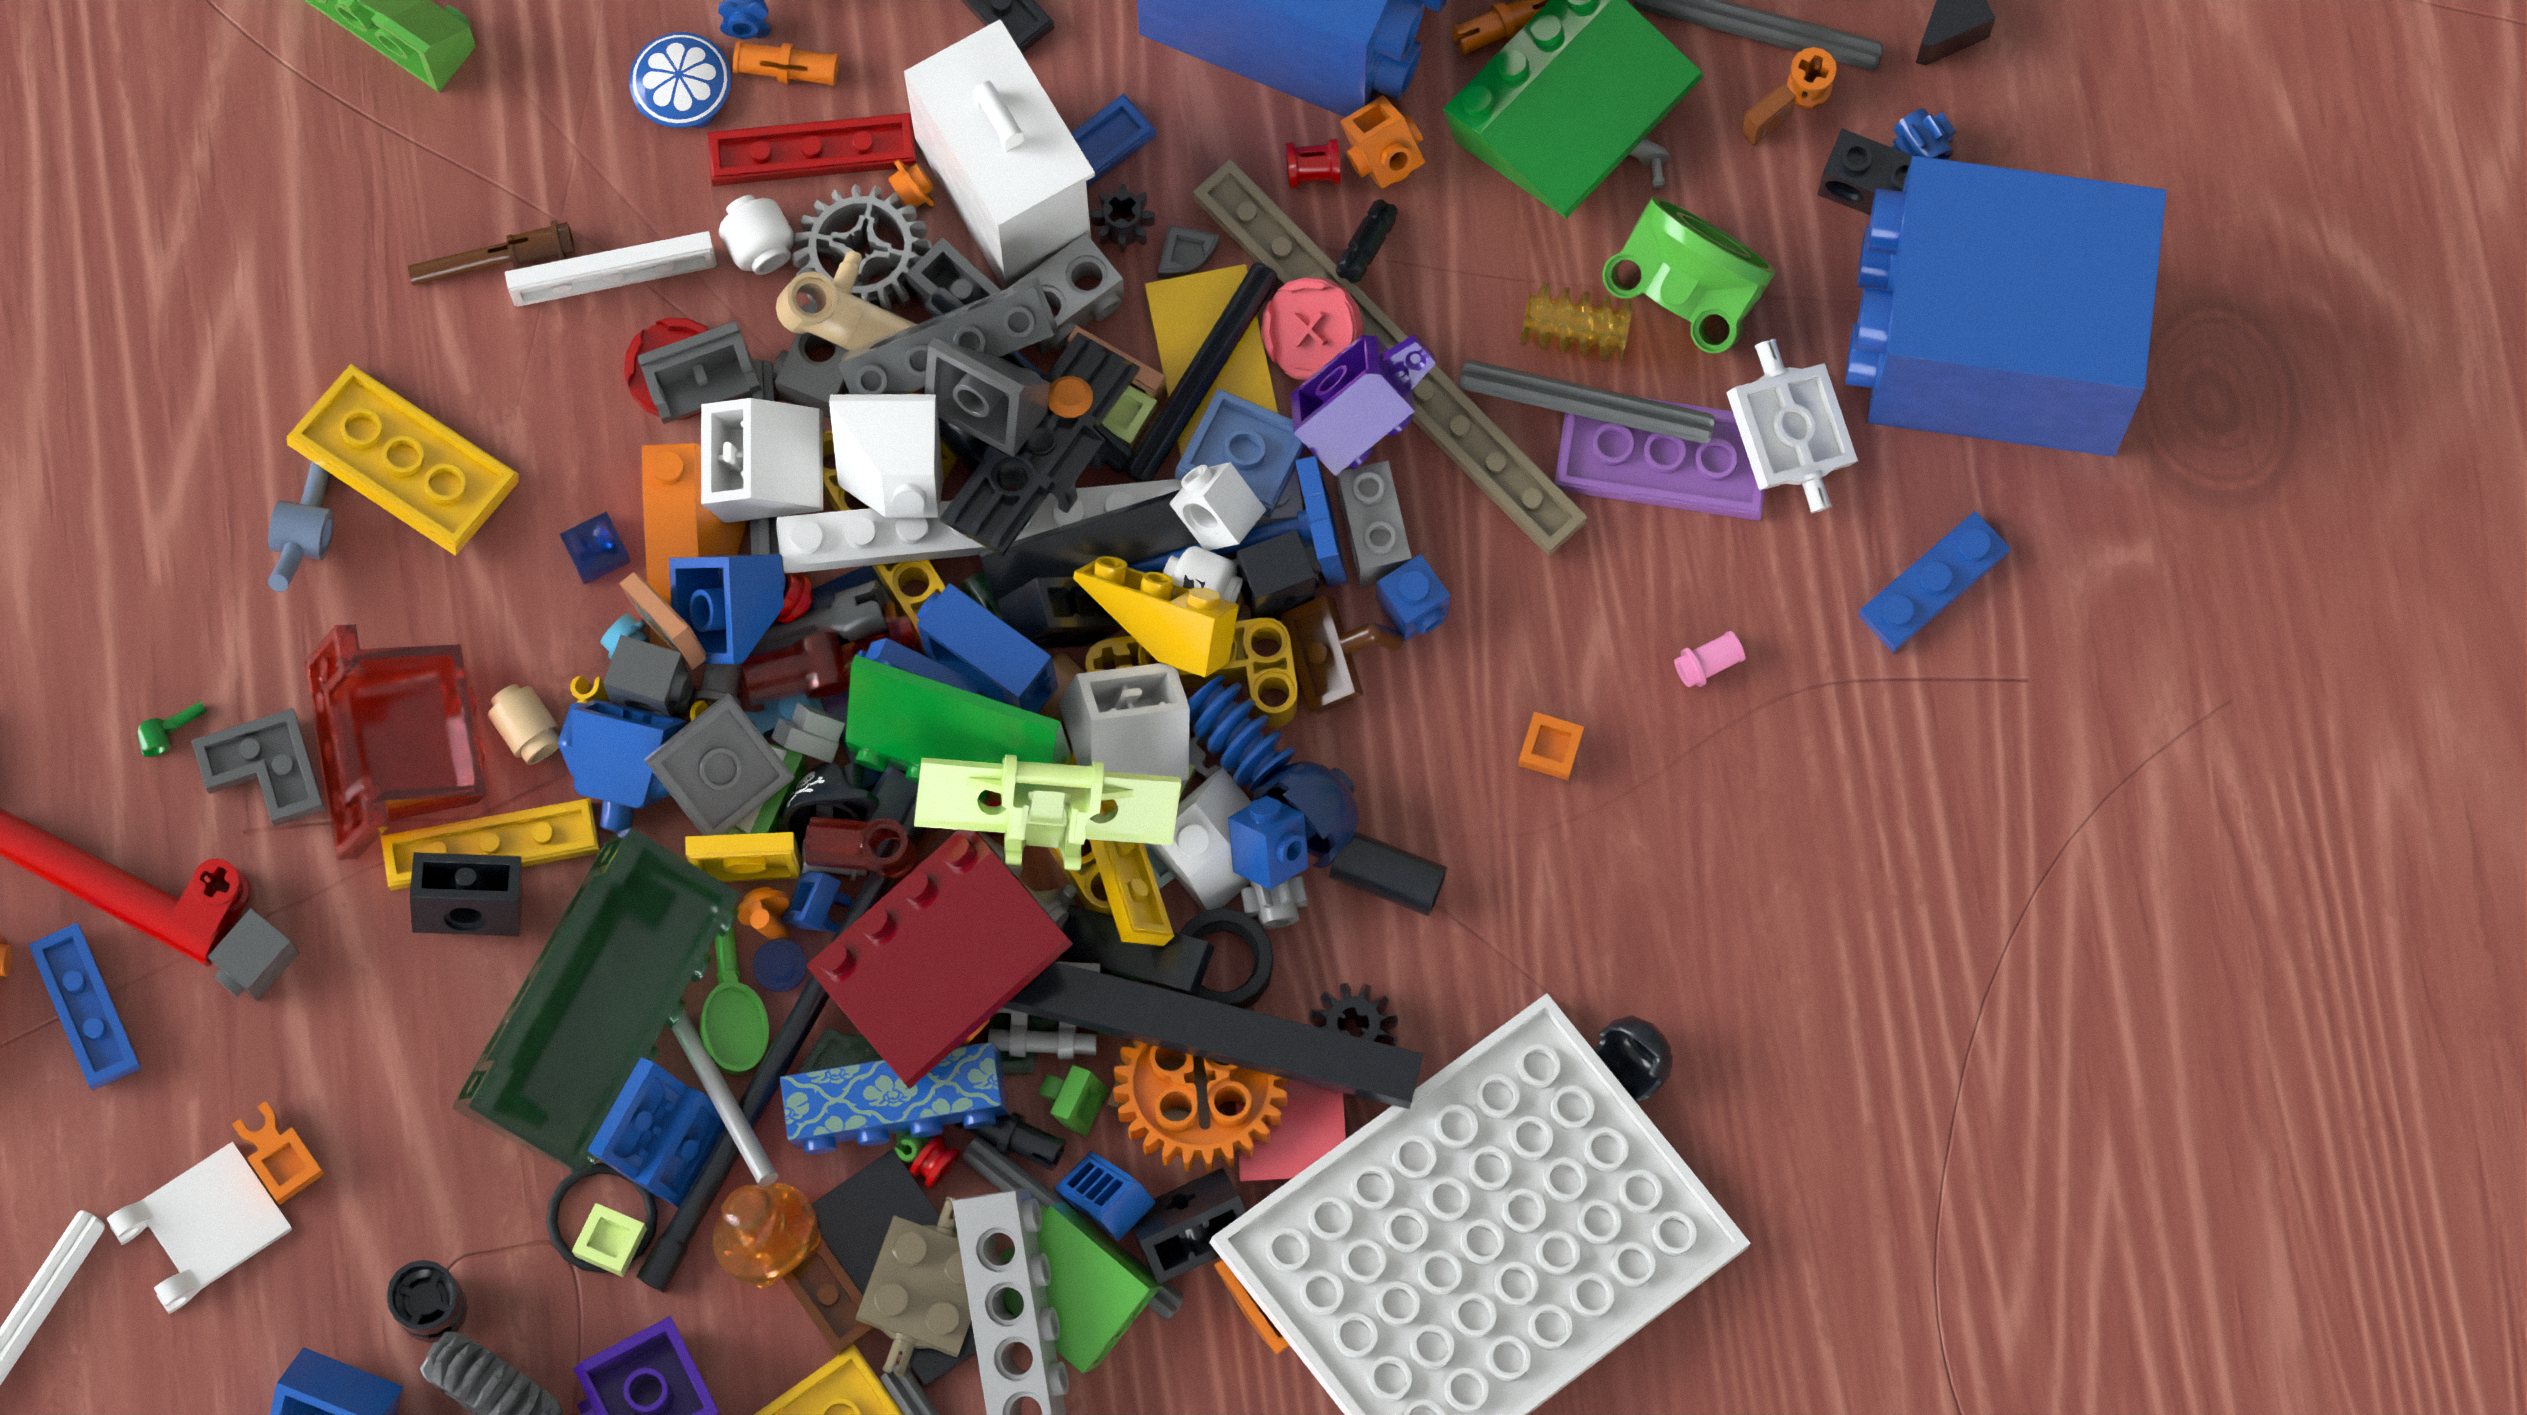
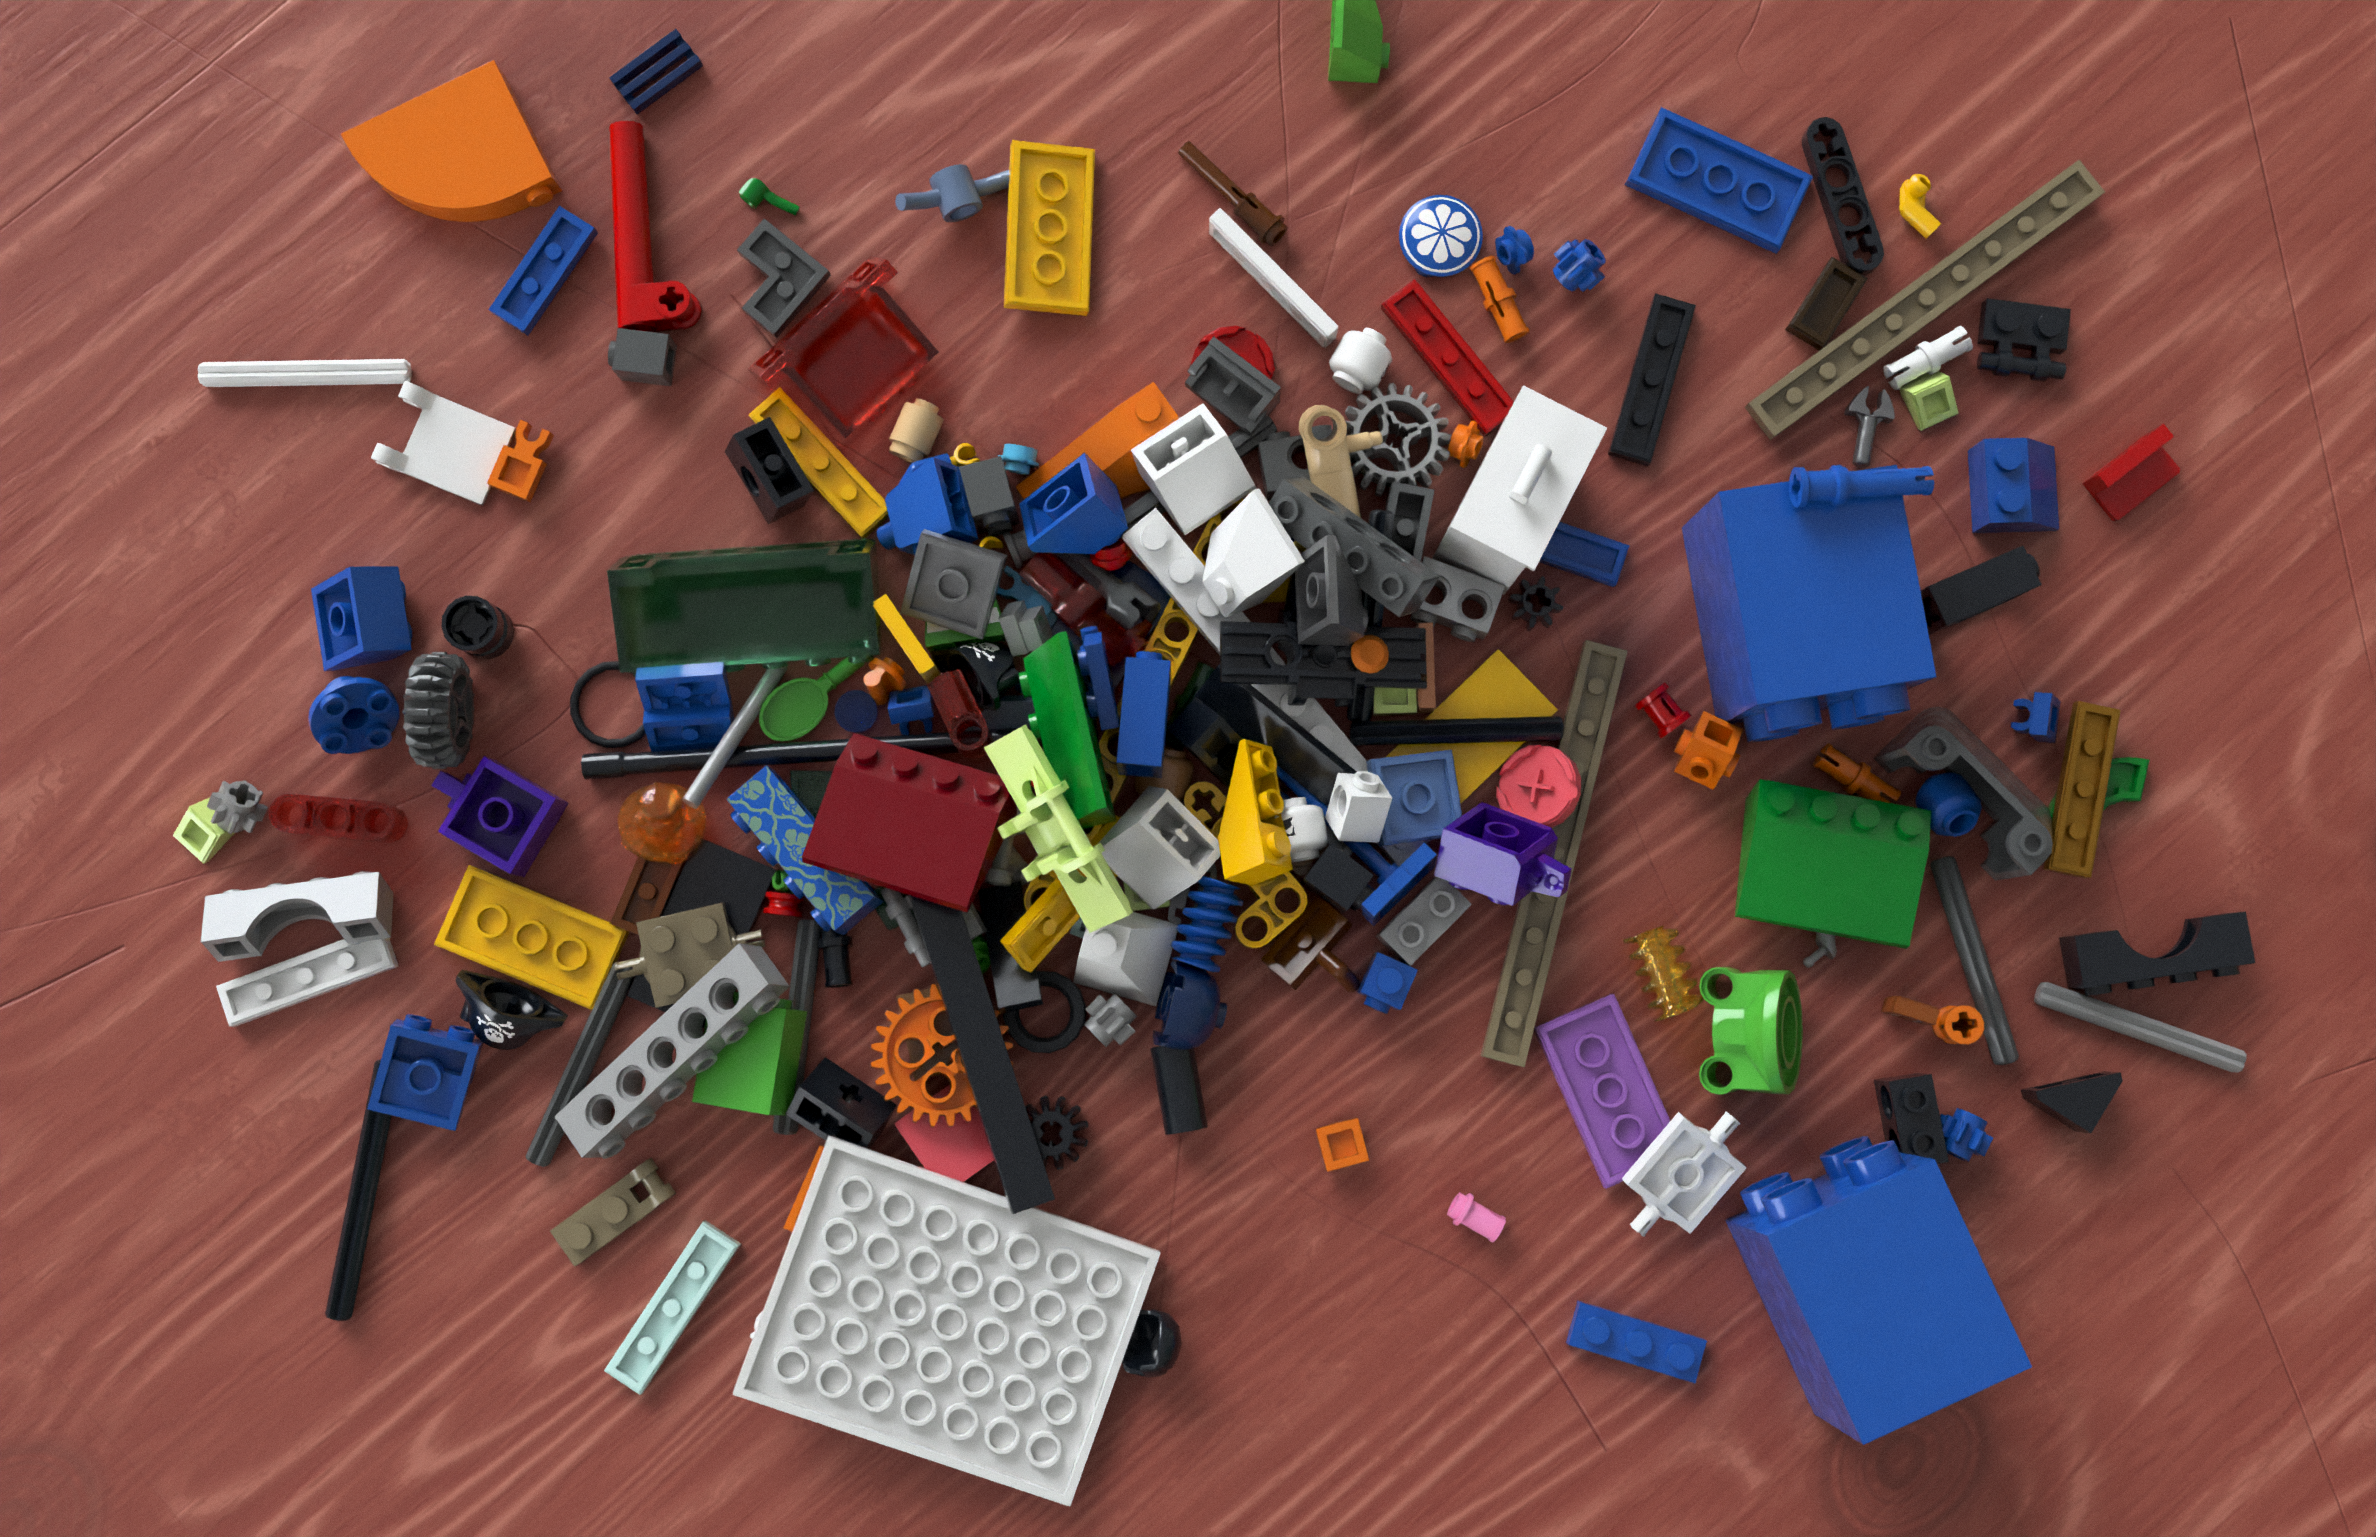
camera: 55 degrees right, 10 degrees up
clear blue tile [559,511,631,584] -> none
yellowish green plate [572,1203,647,1277] -> none
nougat tile [619,572,707,670] -> none
bright green tile [1038,1065,1109,1137] -> none
blue slope [1053,1151,1156,1241] -> none
dark grey tile [1158,224,1220,279] -> none
blue brick [1228,795,1309,890] -> none
black axle [1336,199,1398,283] -> none
dark grey axle [1459,359,1715,444] -> none

